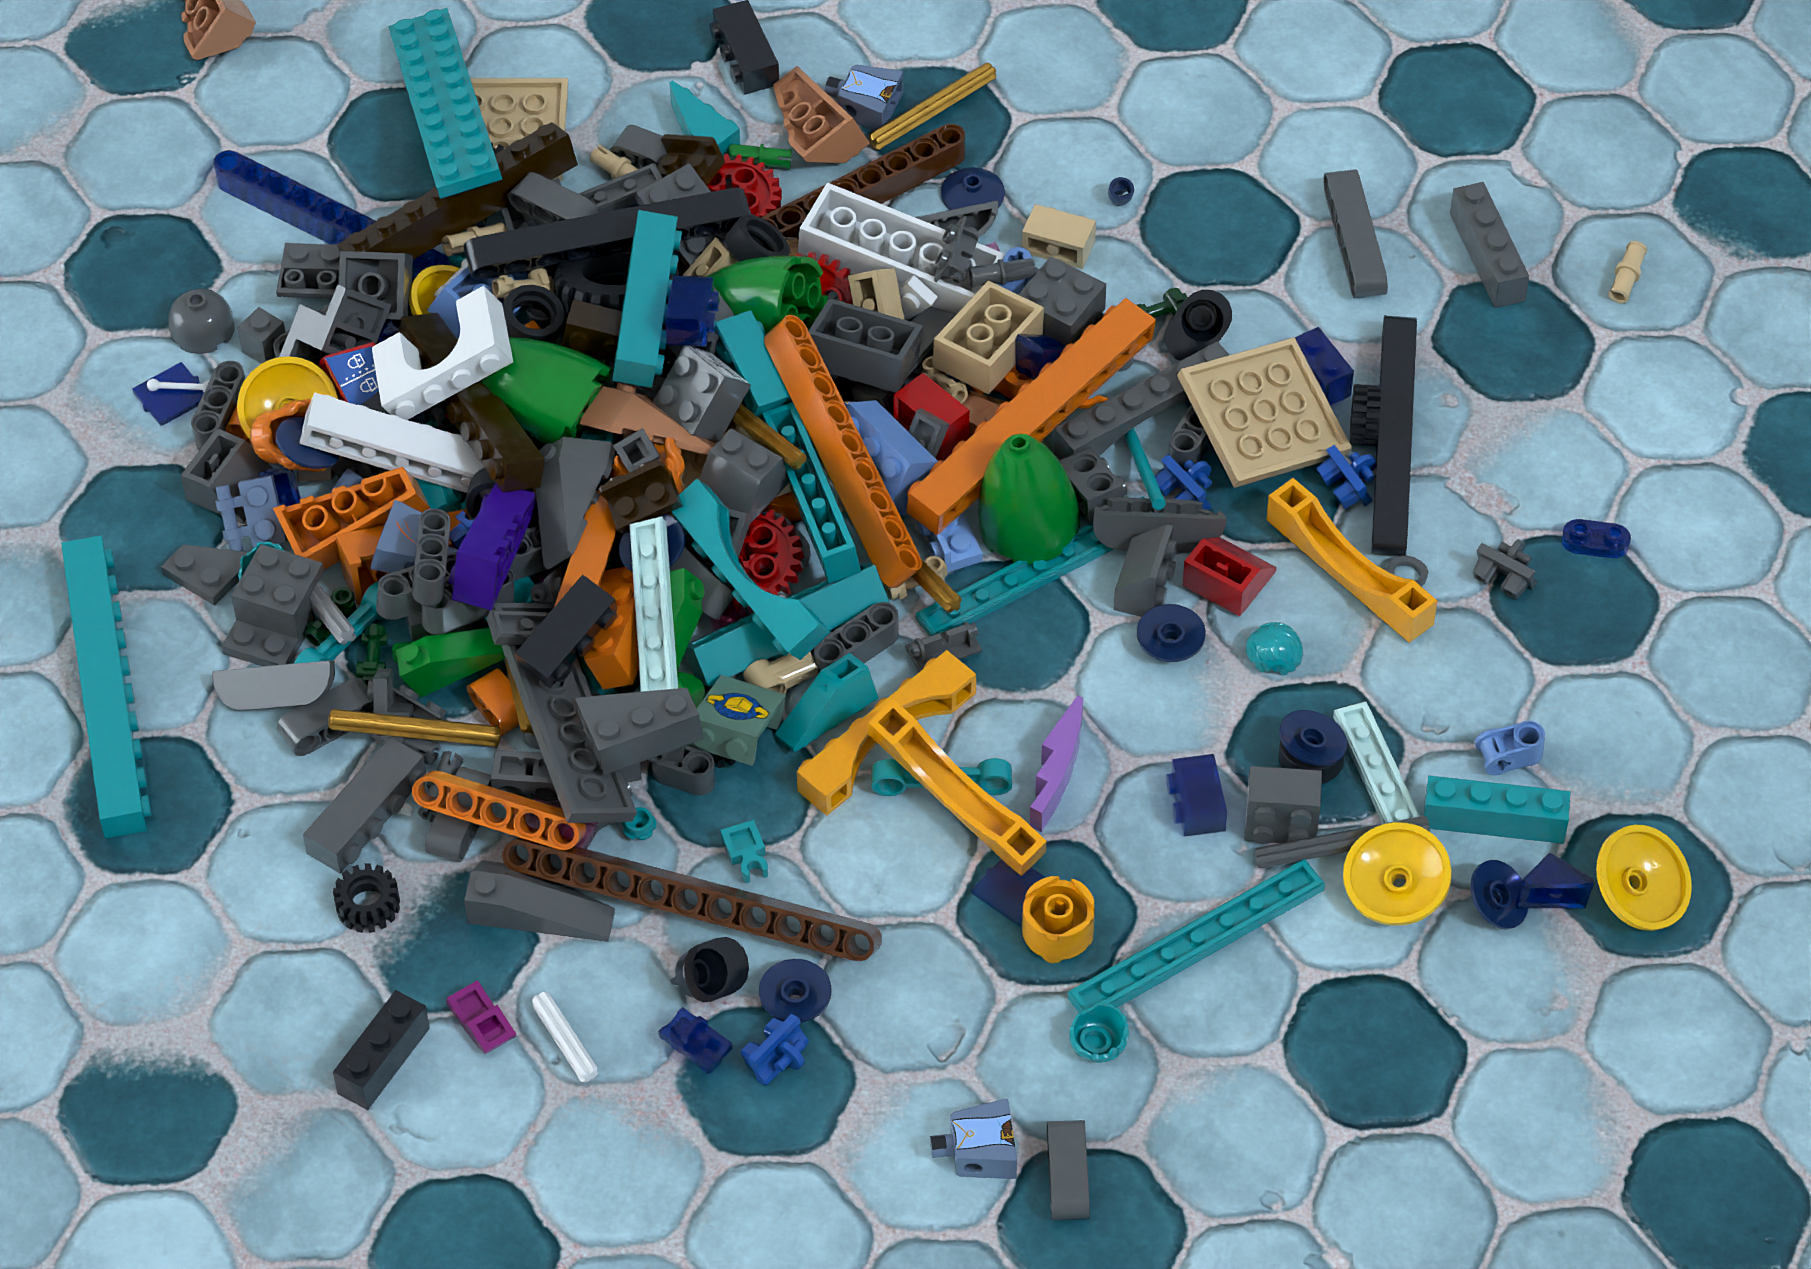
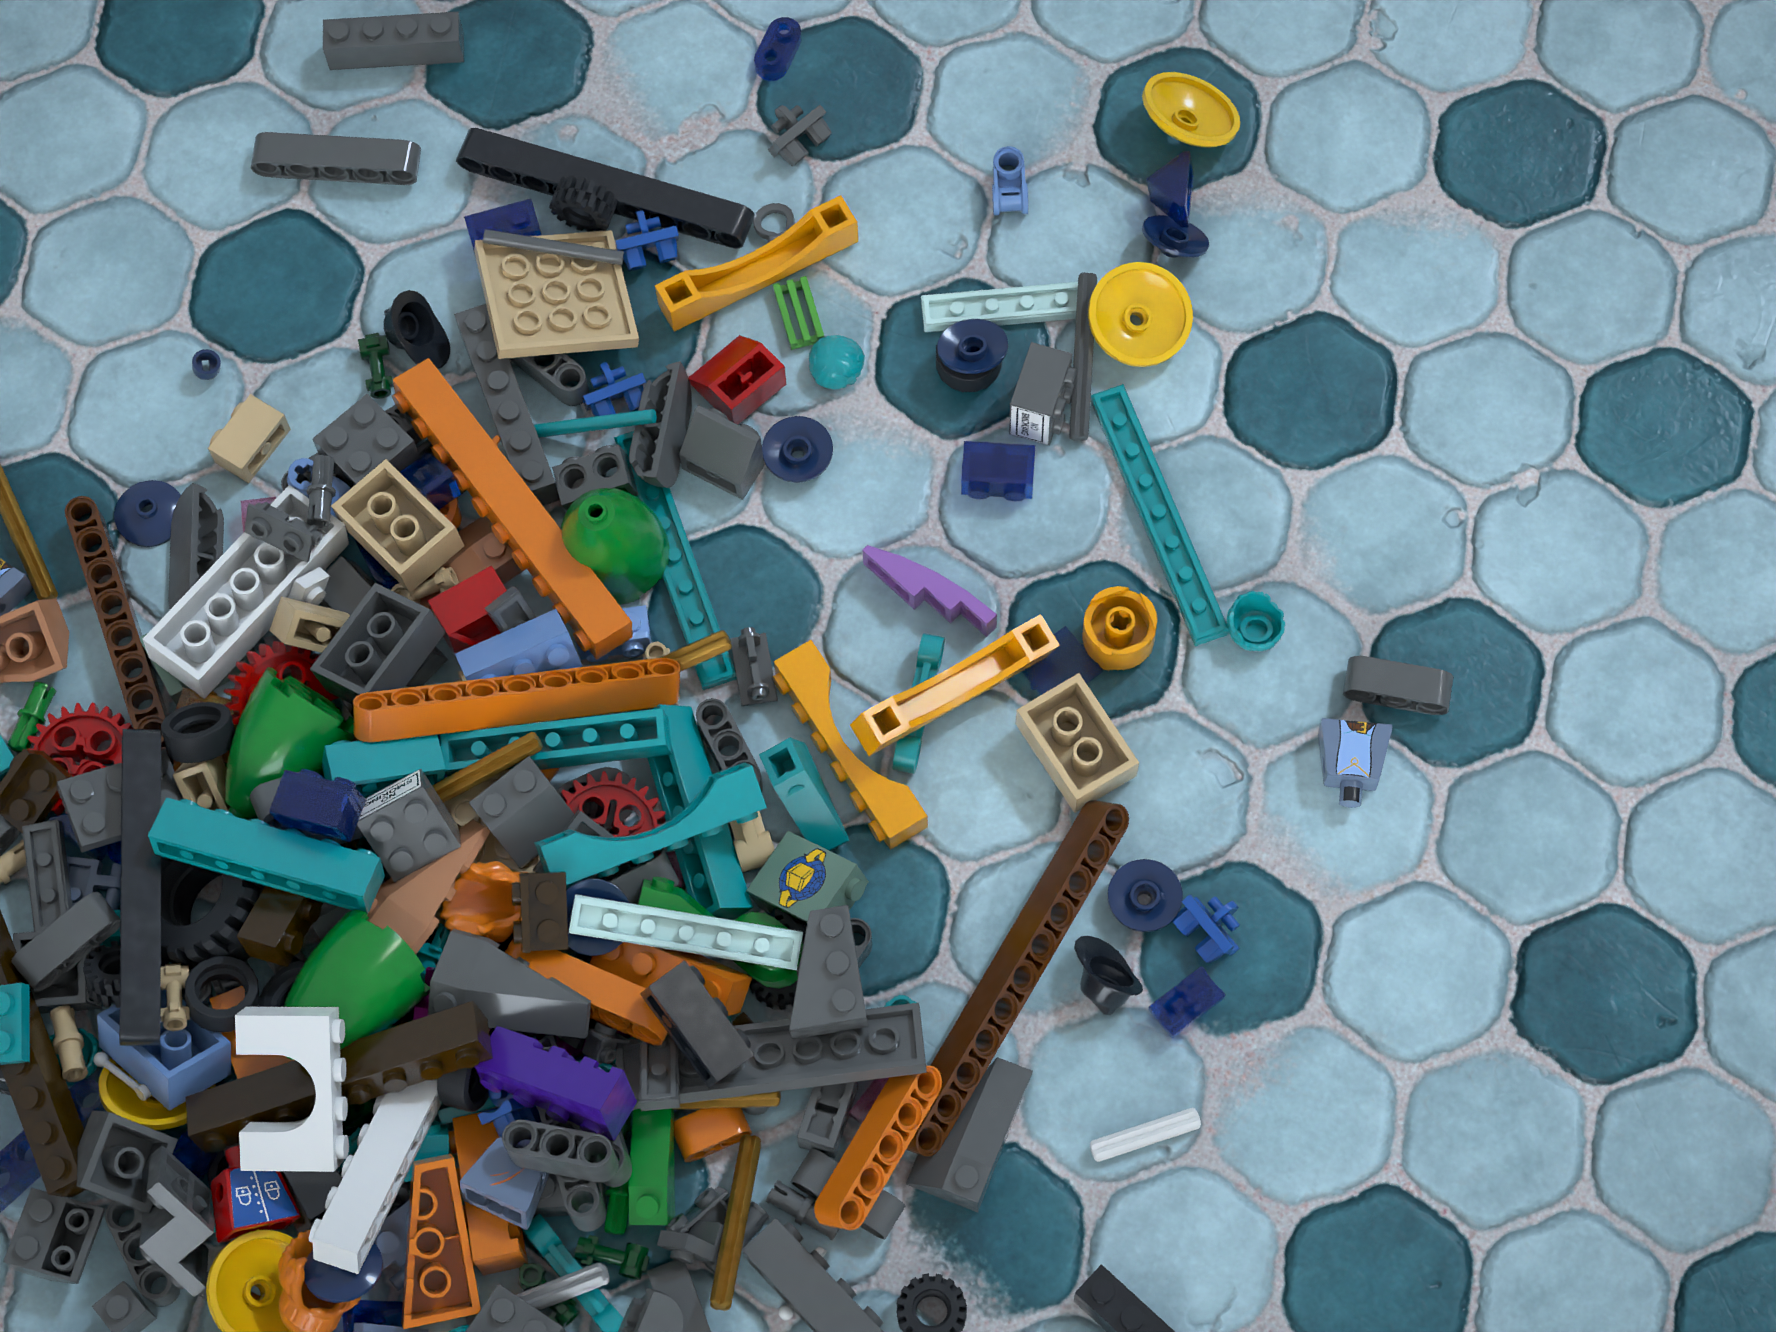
camera: 75 degrees left, 15 degrees up
magenta slope [446,980,517,1054] -> none
dark grey brick [613,428,661,472] -> none
teal plate [720,820,768,883] -> none
teal brick [1423,775,1571,844] -> none
none -> dark grey bar [483,229,624,265]
none -> bright green tile [773,276,824,350]
none -> tan brick [1015,673,1139,813]

